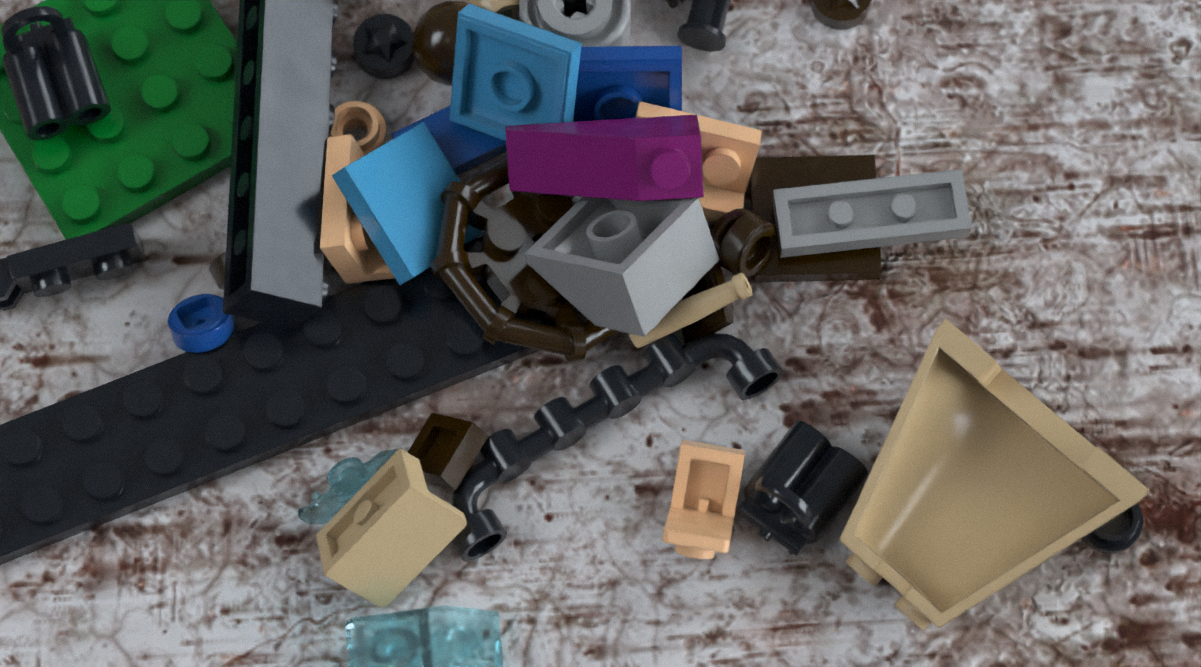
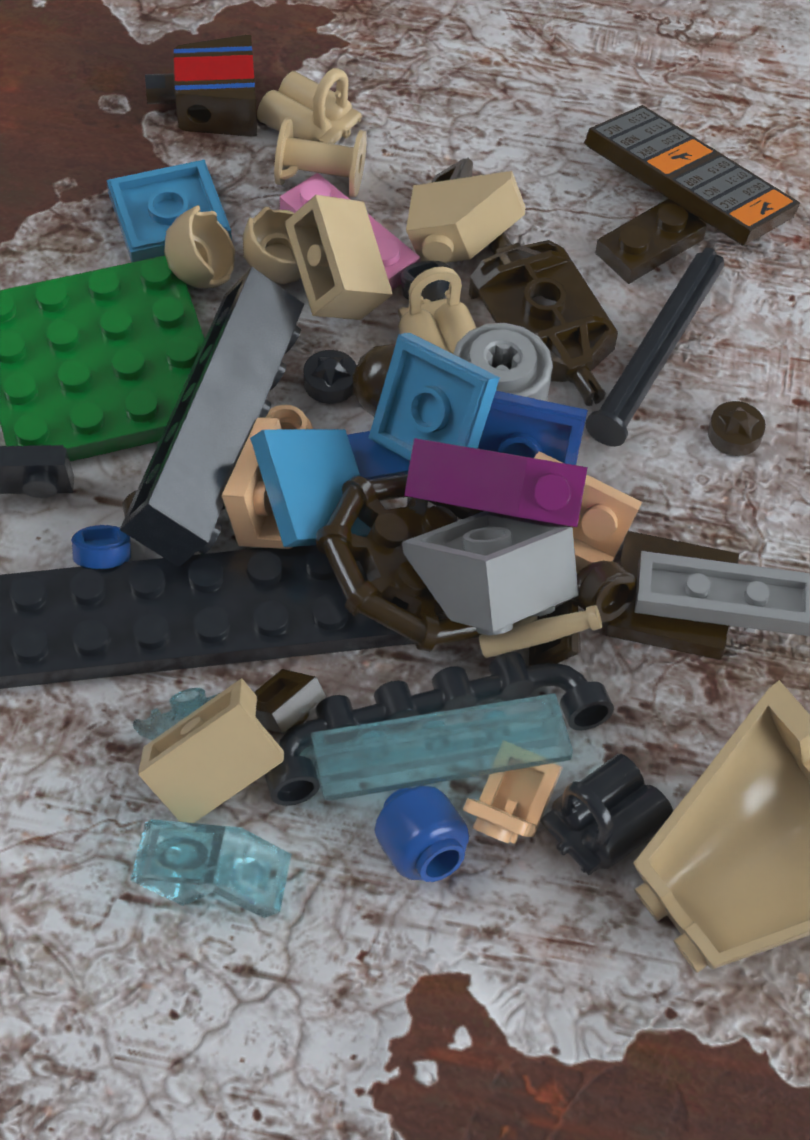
camera: 10 degrees right, 15 degrees down
black piece [1,6,111,140] -> none
none -> clear light blue panel [311,693,573,801]
none -> blue head [374,786,470,882]

